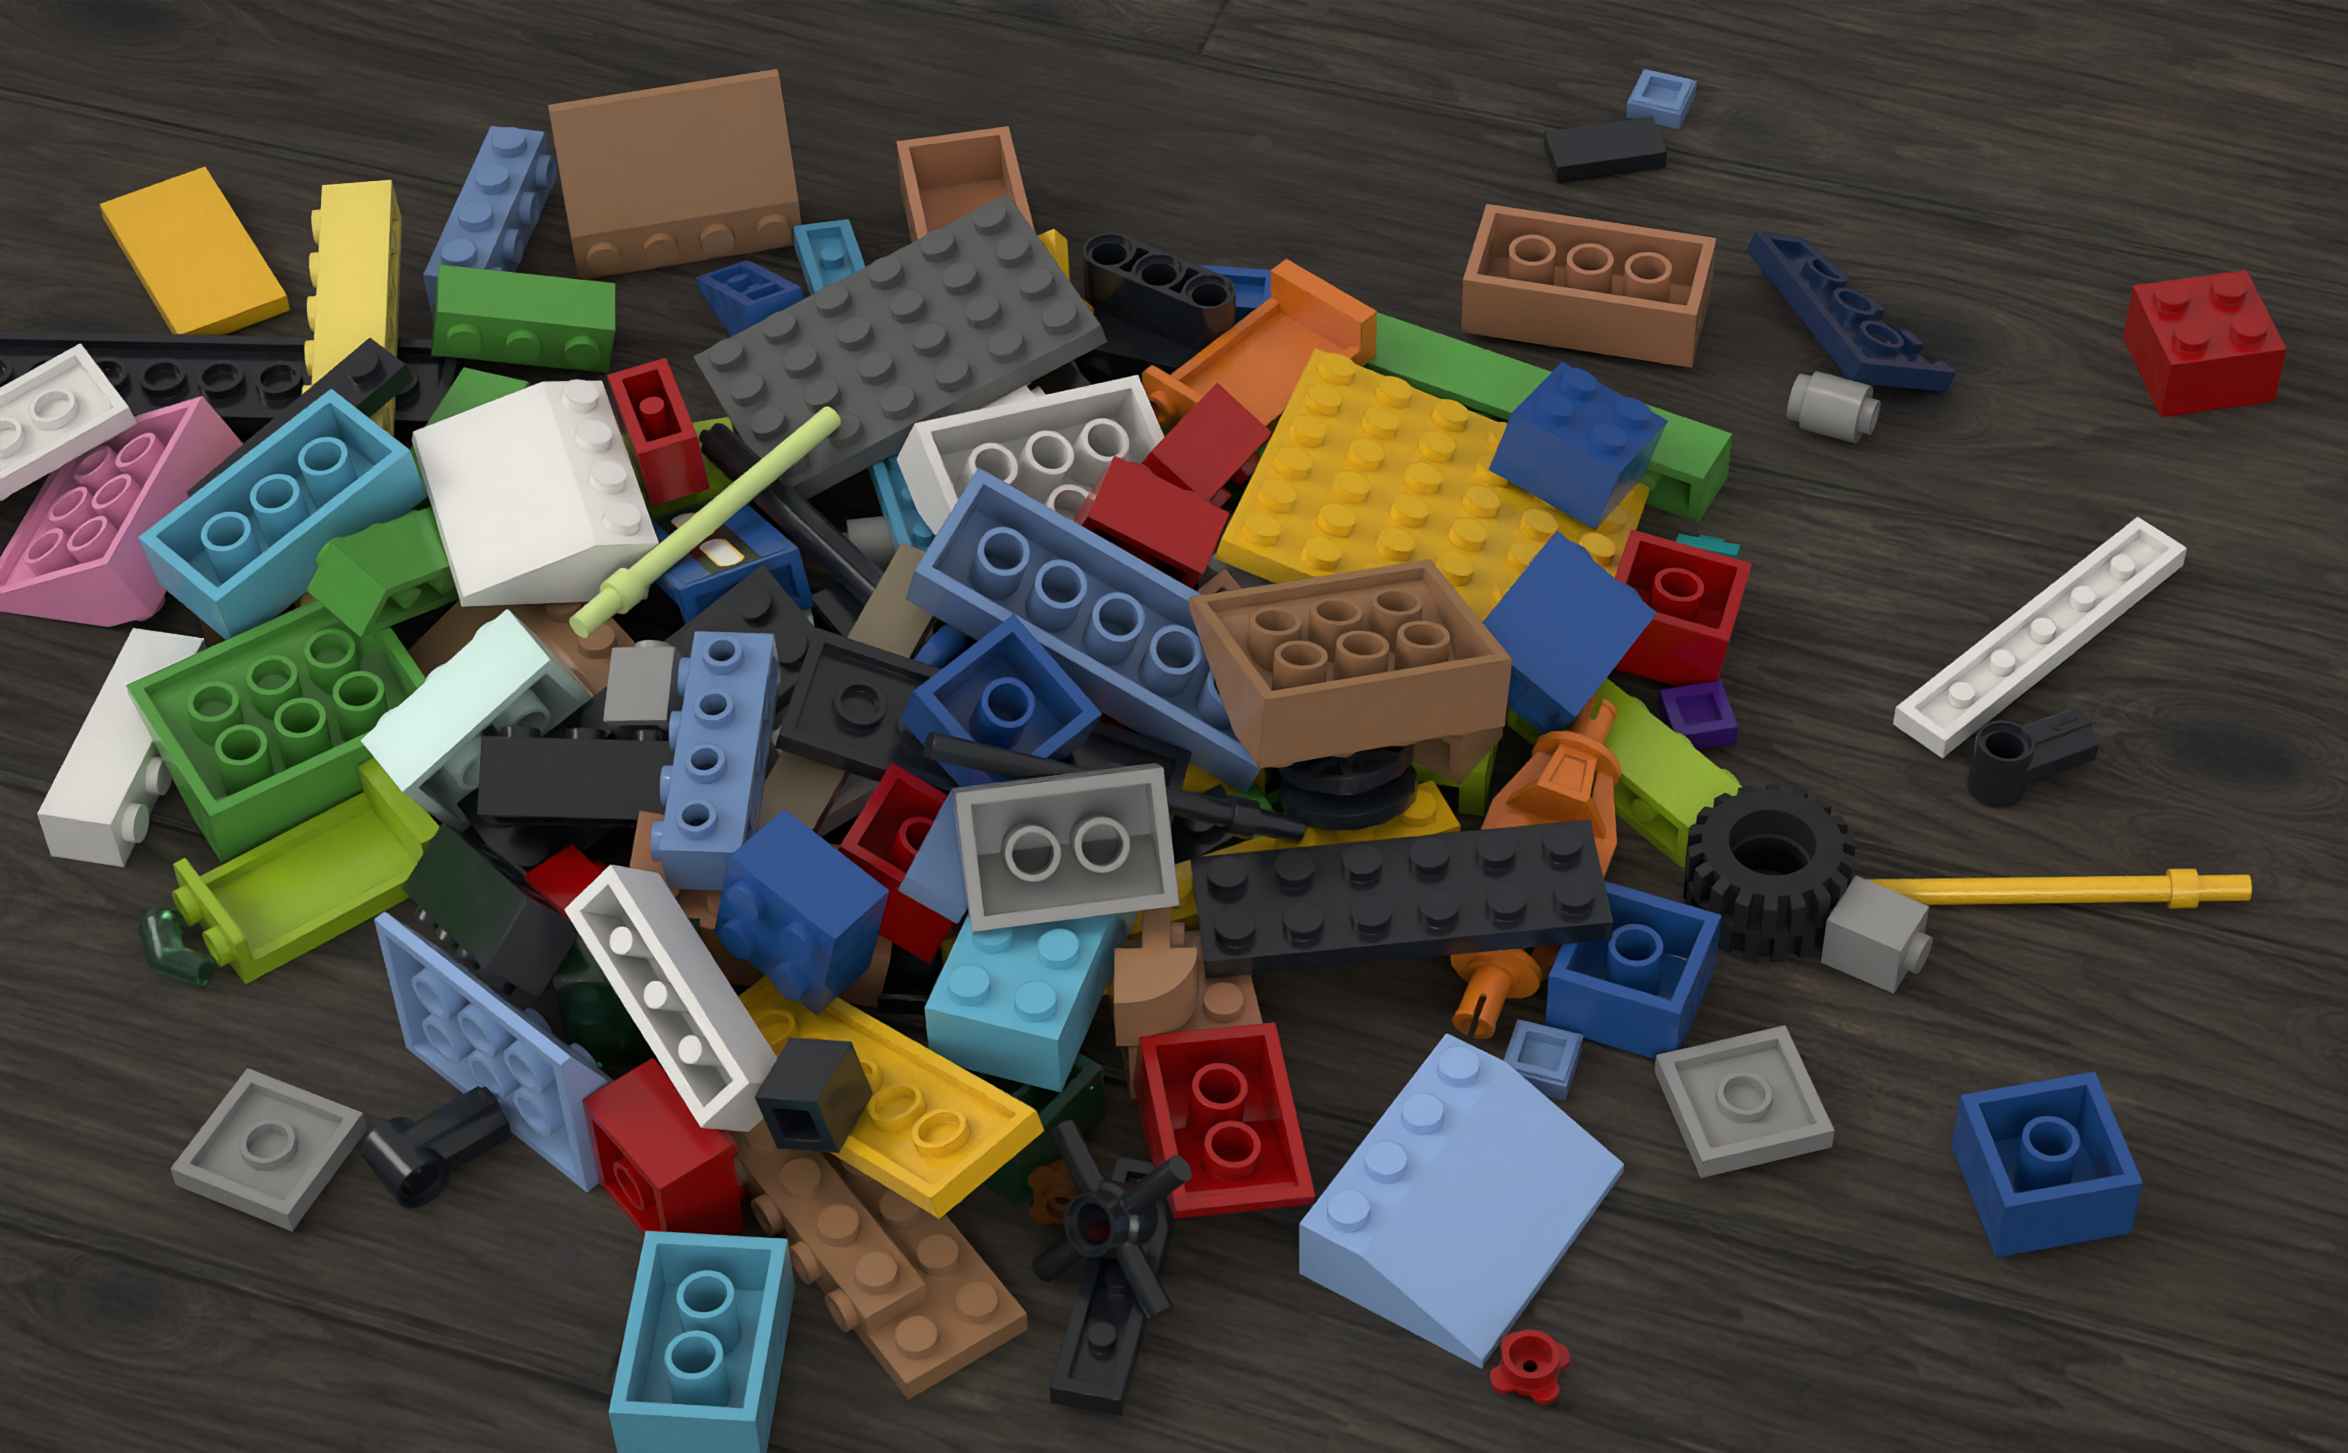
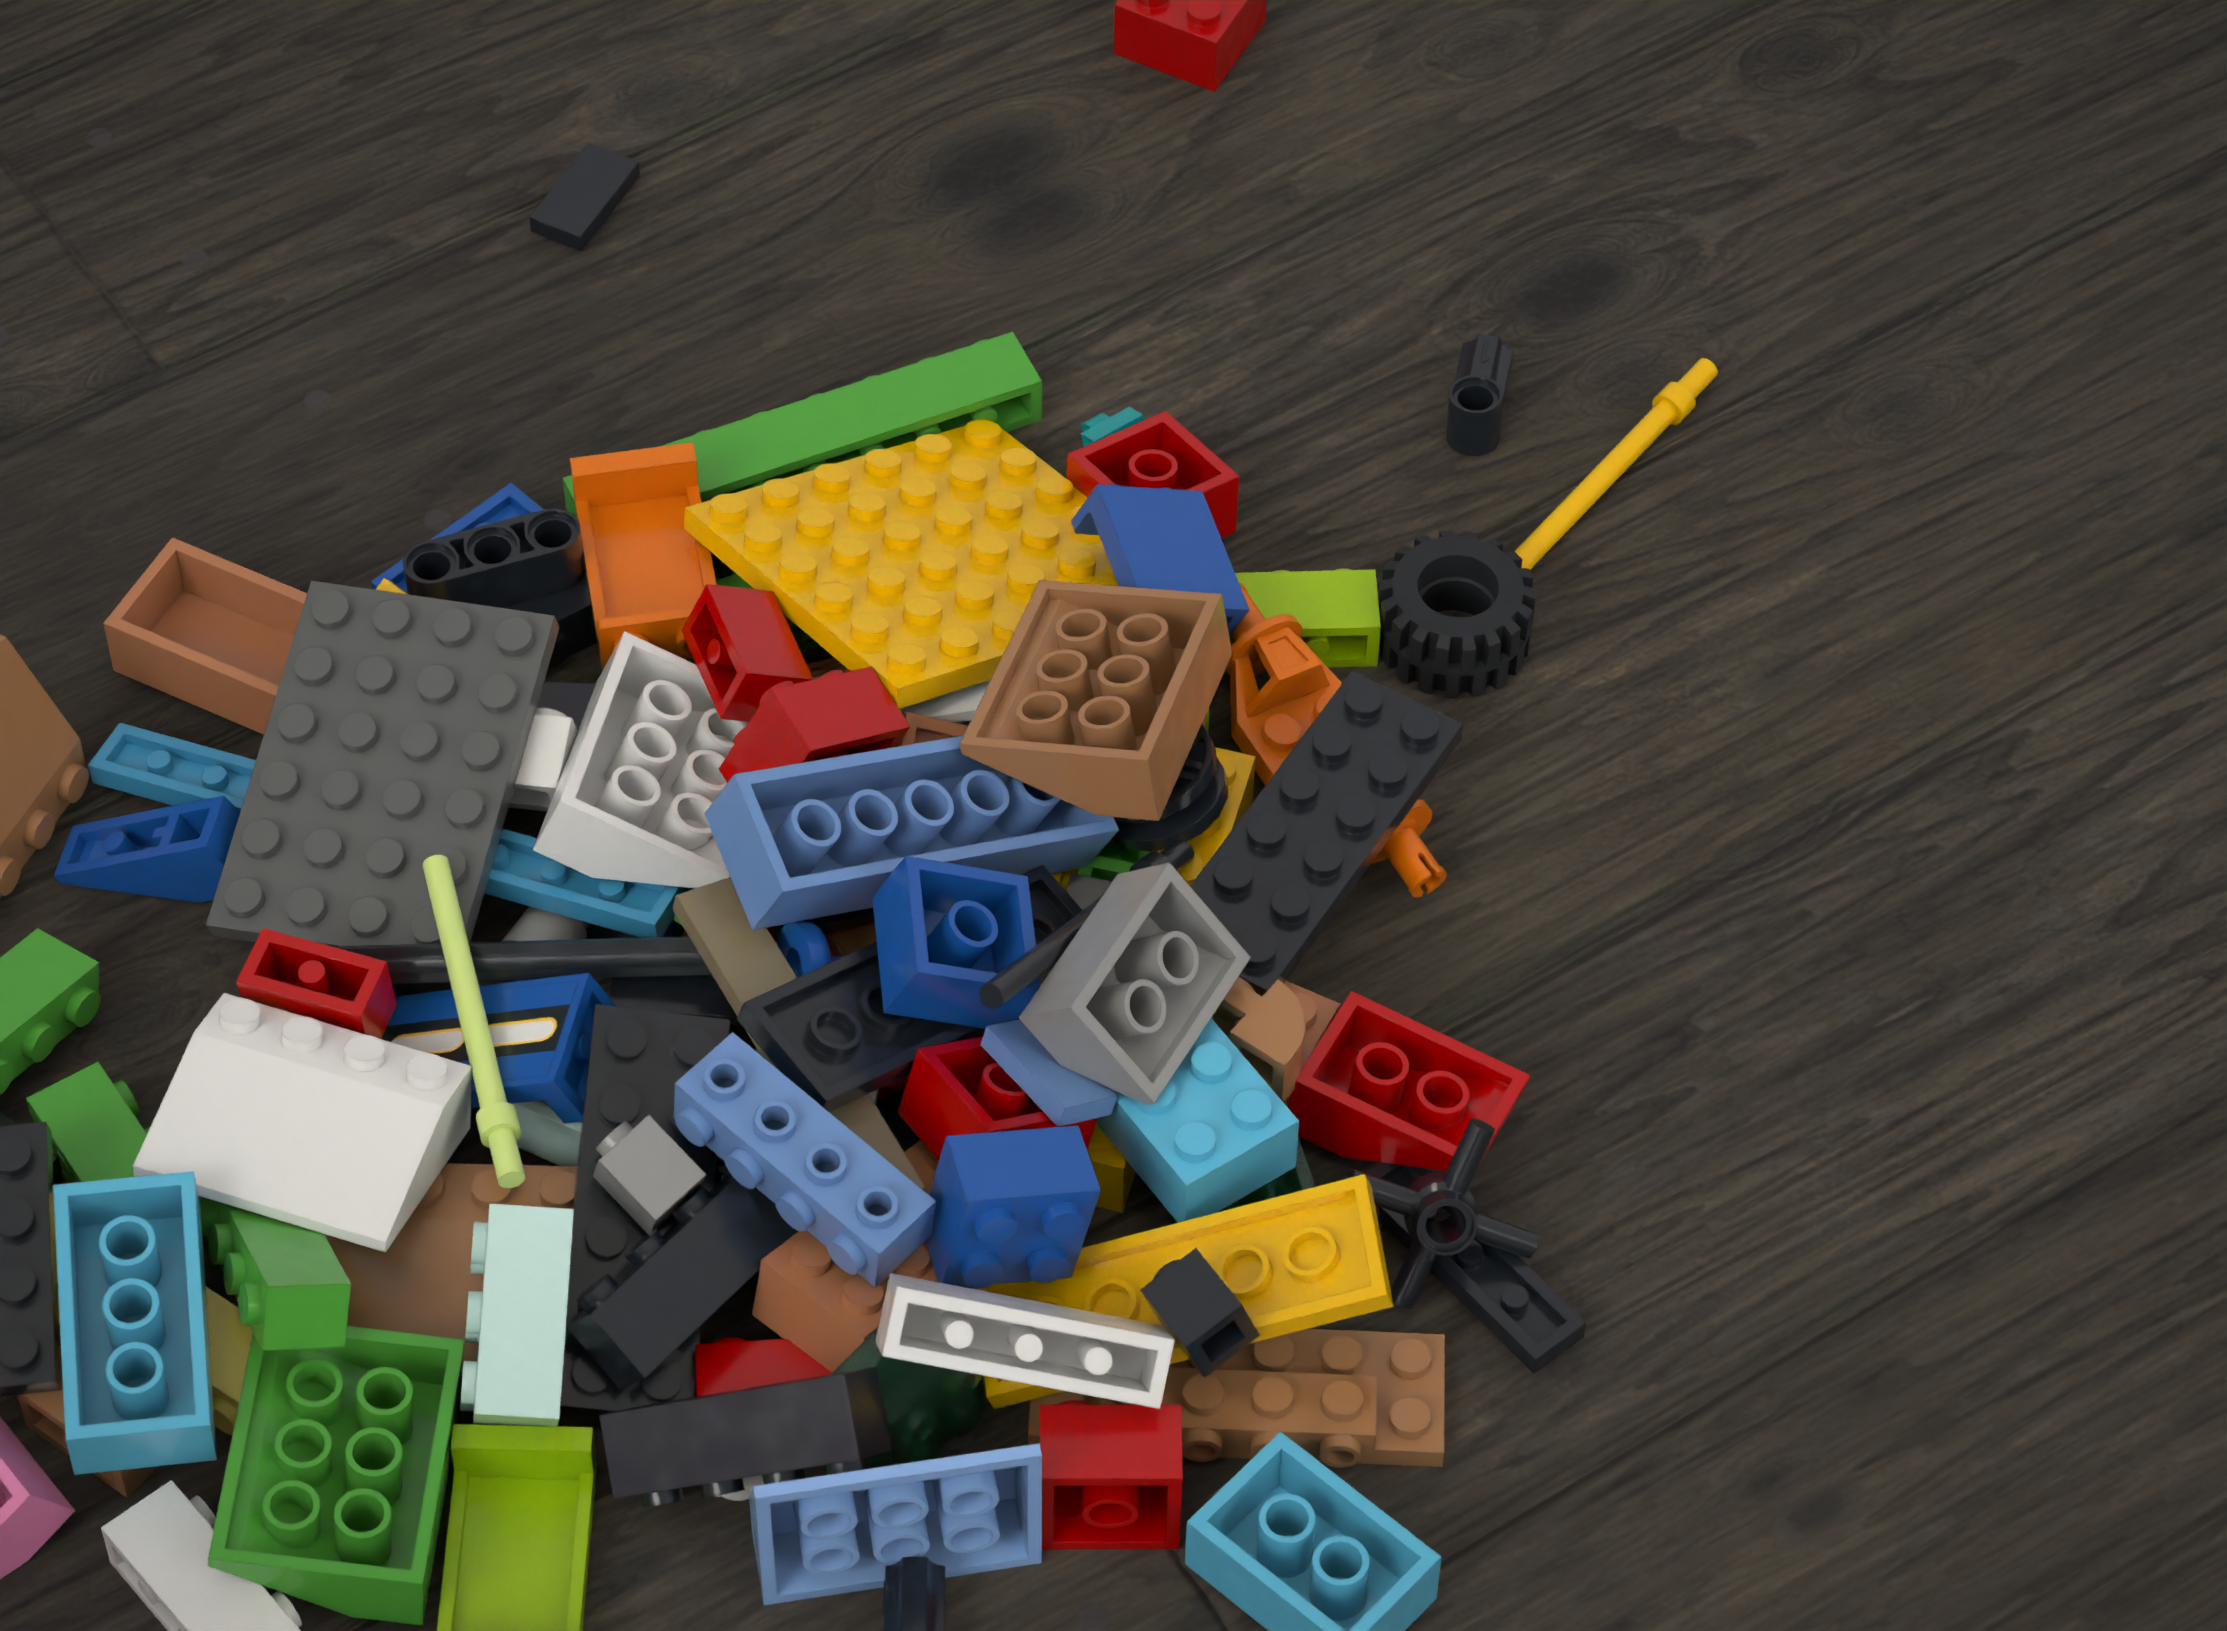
camera: 55 degrees left, 5 degrees up
light blue slope [1299,1033,1624,1369] -> none
nougat brick [1461,204,1717,368] -> none
blue brick [1489,362,1668,530] -> none
red plate [1490,1330,1570,1405] -> none
medium blue tile [1504,1019,1583,1101] -> none
blue brick [1545,881,1722,1059] -> none
medium blue tile [1626,69,1697,129] -> none
light grey plate [1654,1025,1835,1178] -> none
dark purple plate [1658,681,1738,750] -> none
dark blue wing [1747,231,1957,392] -> none
light grey brick [1787,371,1881,444] -> none
light grey brick [1821,876,1933,994] -> none
white plate [1893,517,2187,758] -> none
blue brick [1951,1072,2143,1257] -> none

